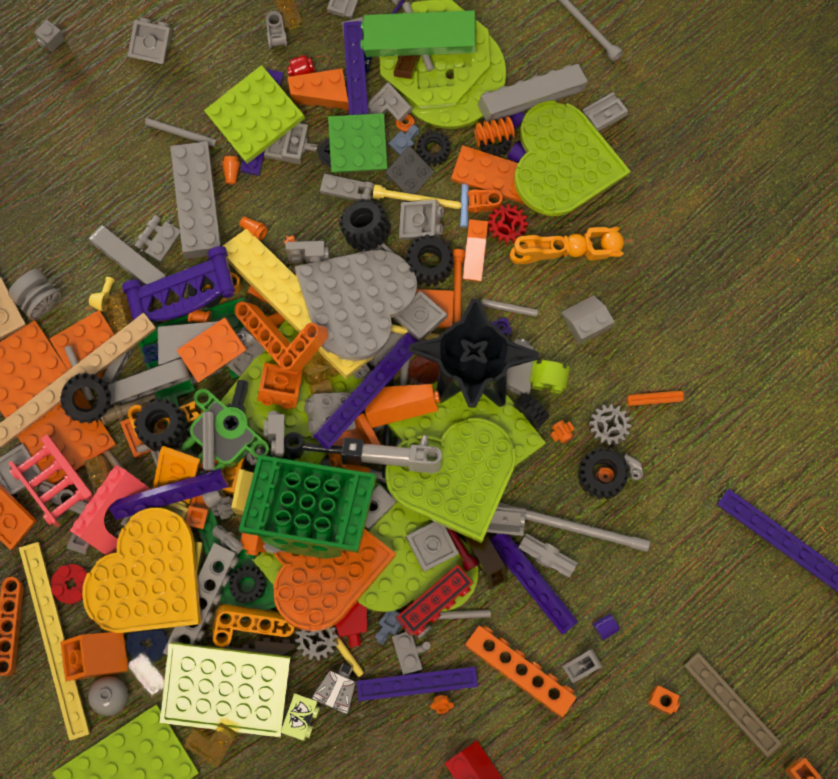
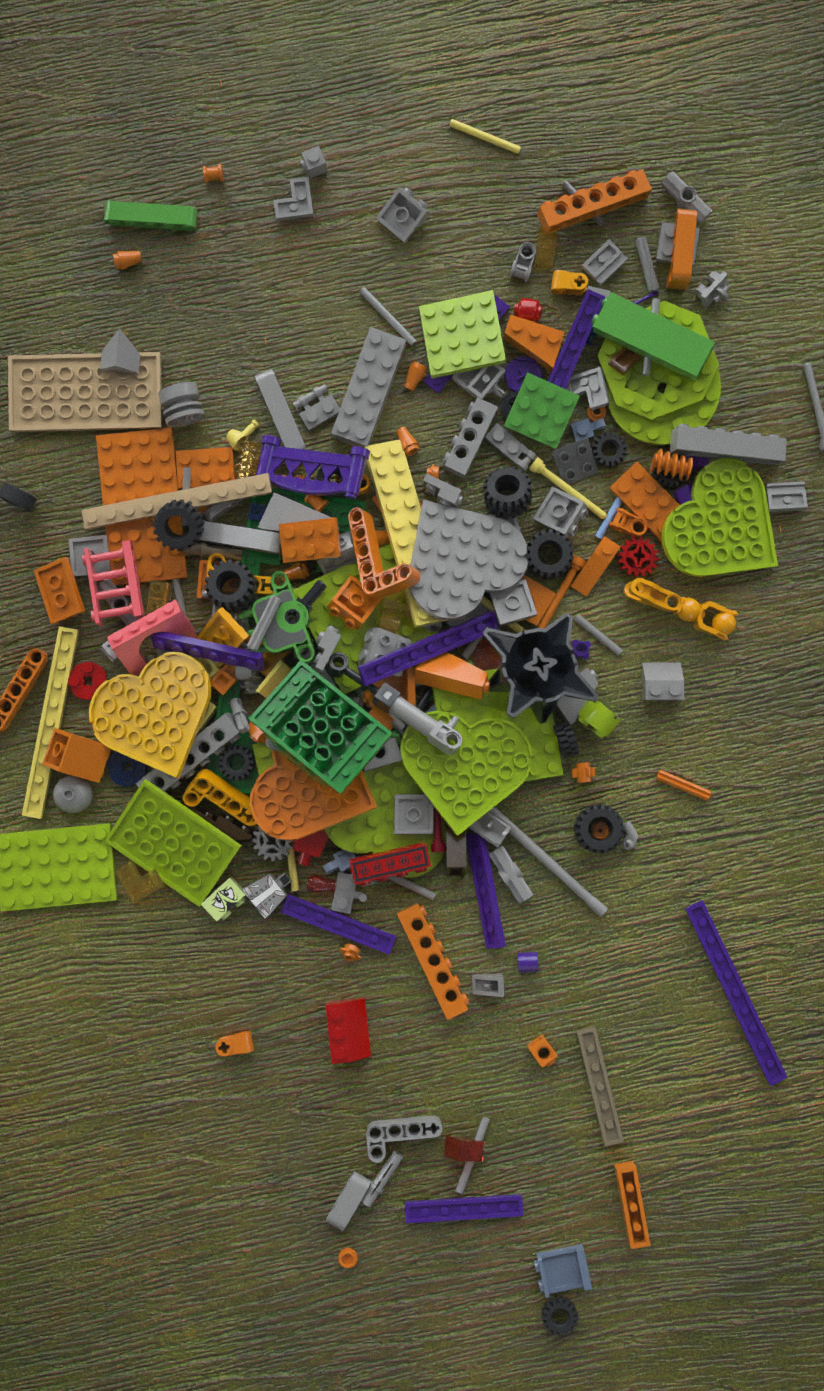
camera: 30 degrees right, 10 degrees up
clear tile [127,651,165,696] -> none
light grey gear [589,404,631,446] -> none
none -> light grey plate [273,177,314,221]
none -> orange cone [281,561,311,582]
none -> clear red cone [307,874,336,893]
none -> light grey brick [443,397,498,479]
none -> dark purple tile [505,356,542,392]
none -> light orange piece [551,270,588,296]

